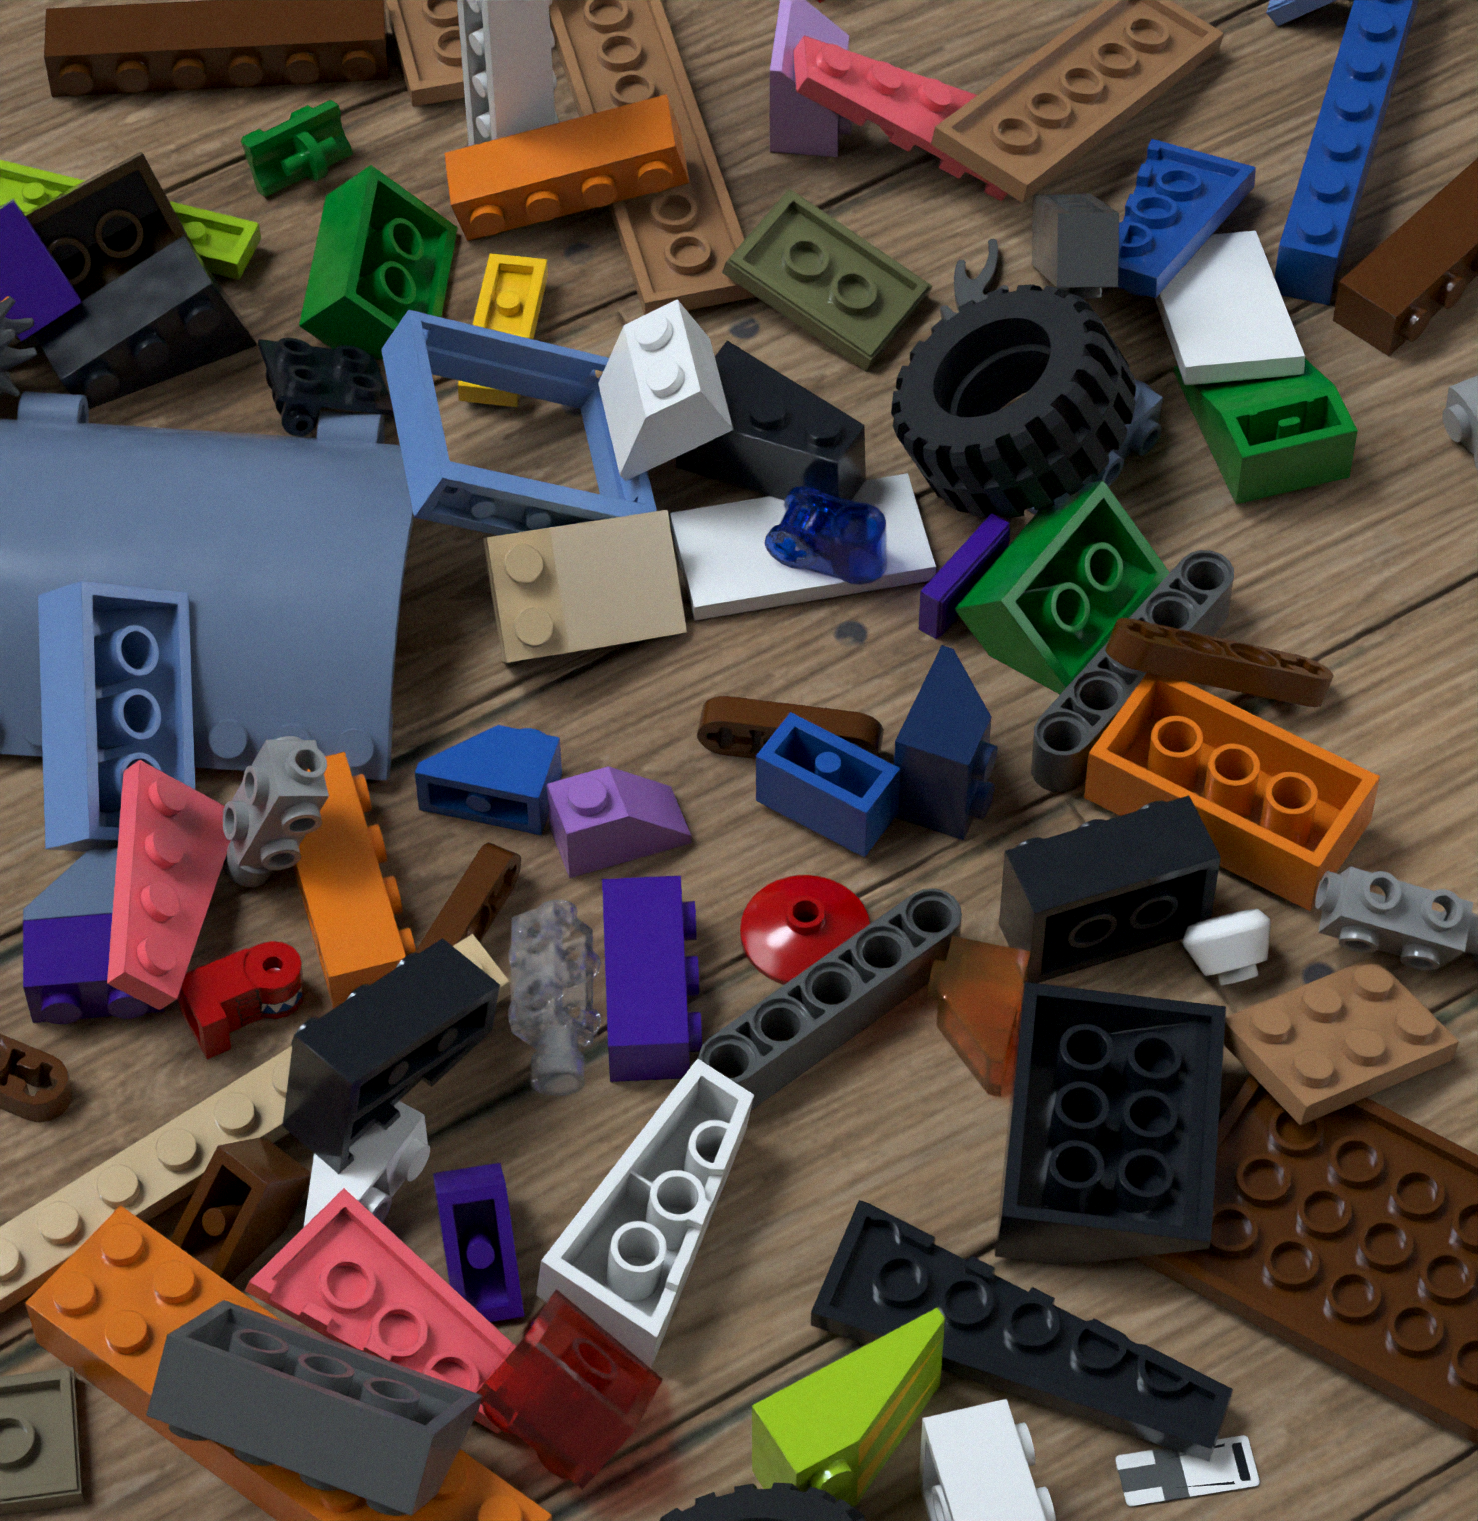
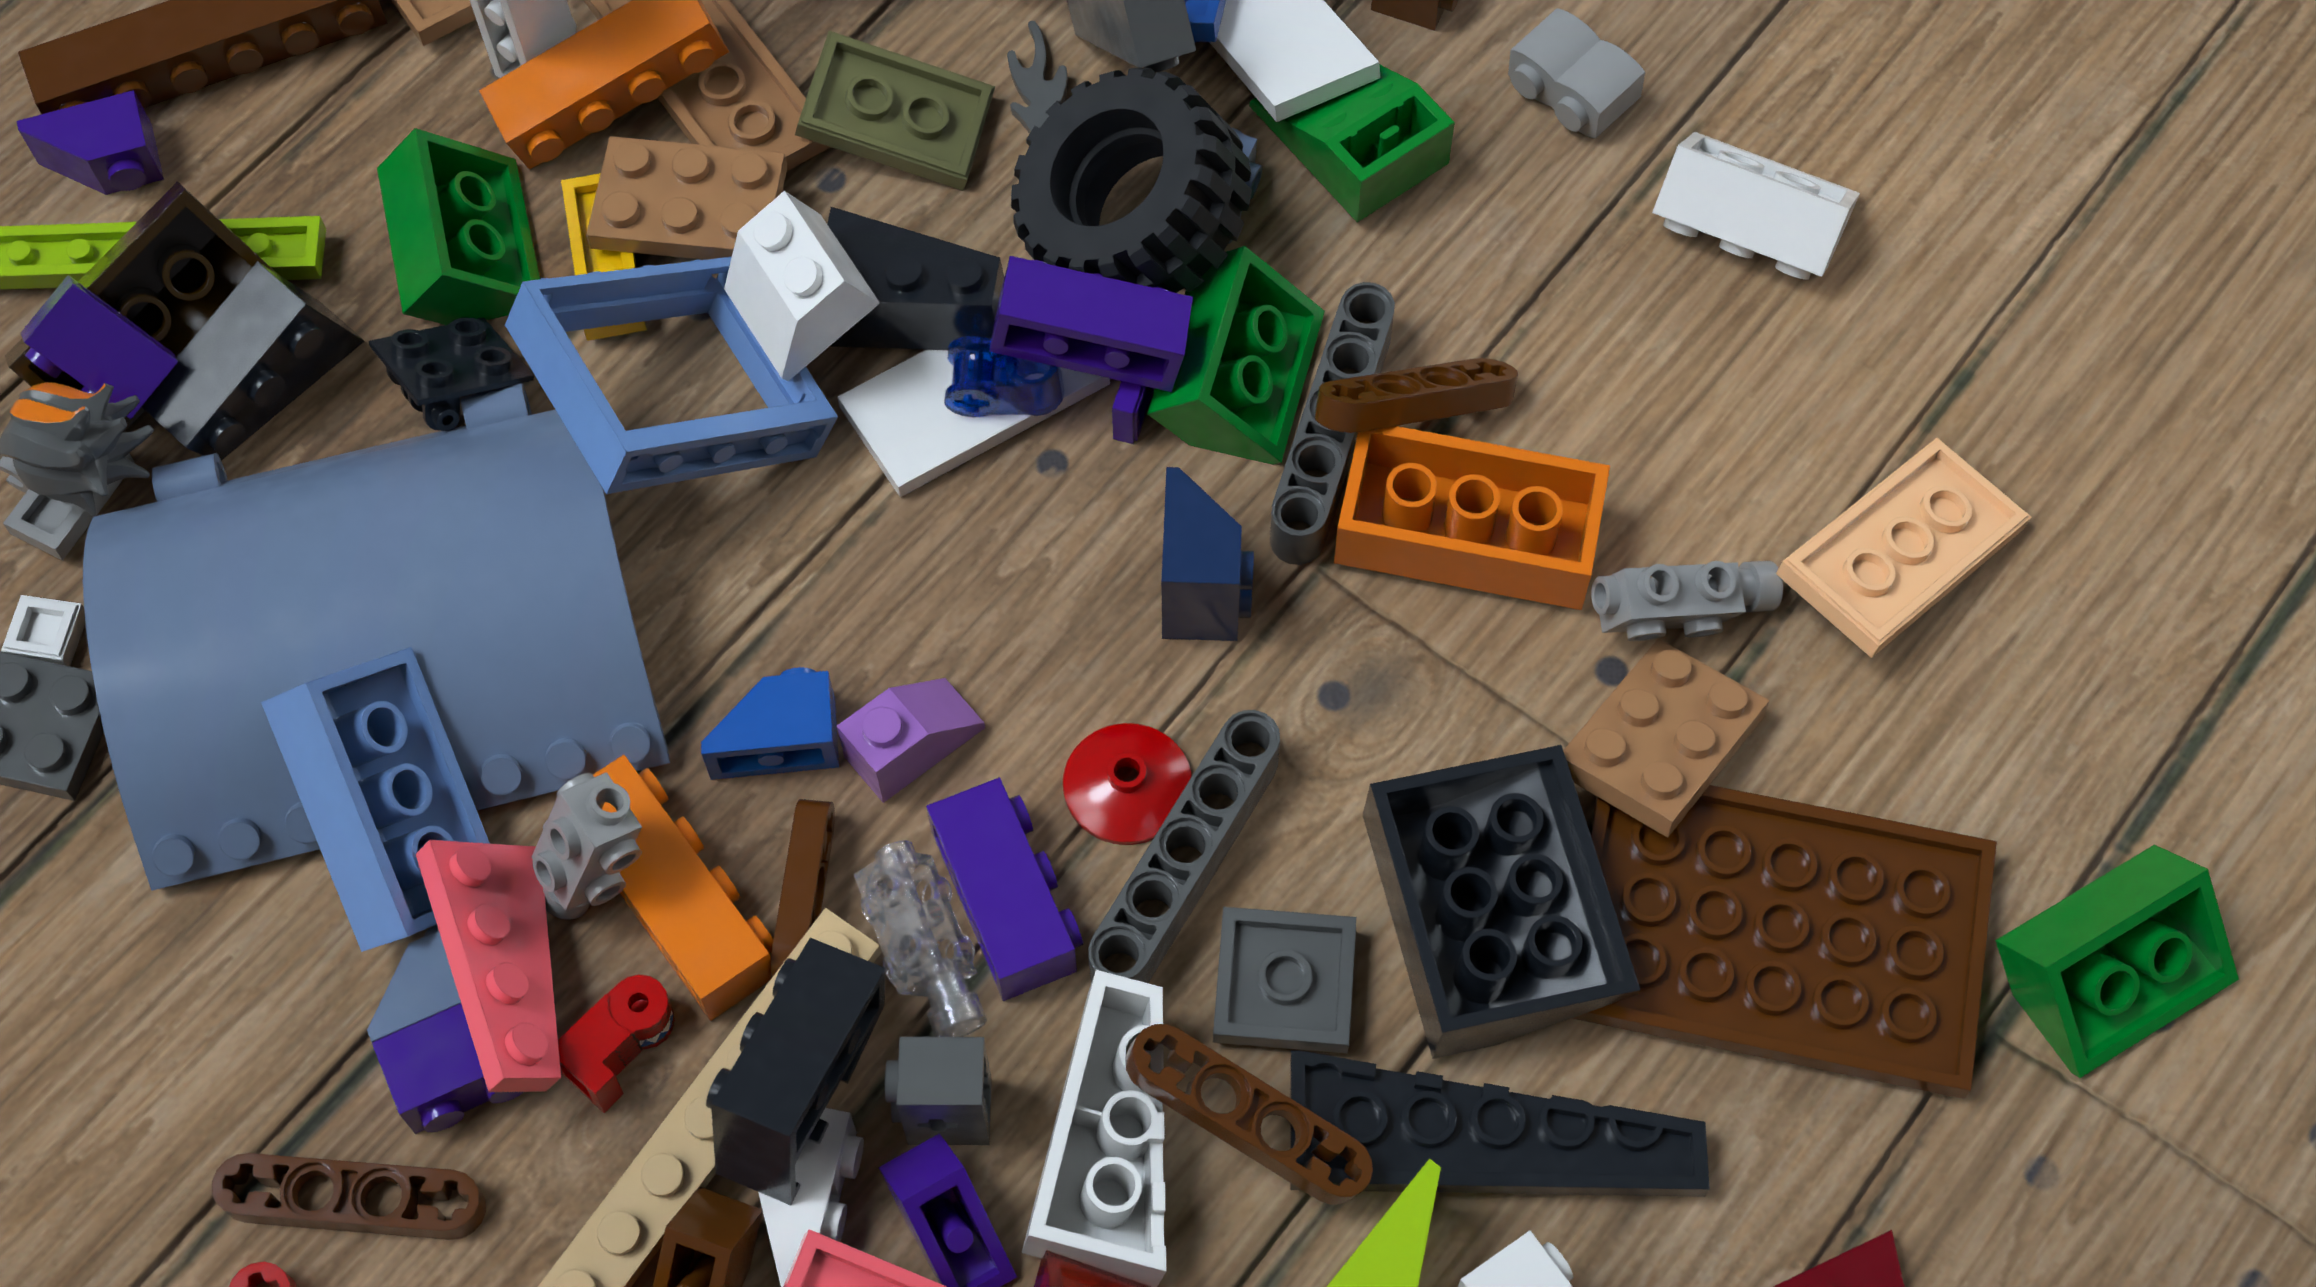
camera: 20 degrees left, 10 degrees up
green hips [241,100,353,197] -> none
tan slope [483,510,687,663] -> none
reddish brown beam [697,696,884,759] -> none
blue brick [756,712,900,858] -> none
clear orange slope [927,936,1031,1097] -> none
black brick [999,796,1221,983] -> none
sticker [1116,1435,1260,1506] -> none
white cone [1182,909,1271,985] -> none
none -> dark purple slope [17,90,164,195]
none -> medium nougat plate [586,136,787,260]
none -> dark grey brick [885,1037,992,1145]
none -> dark purple brick [989,256,1193,392]
none -> reddish brown beam [1125,1024,1373,1205]
none -> dark grey plate [1213,907,1357,1053]

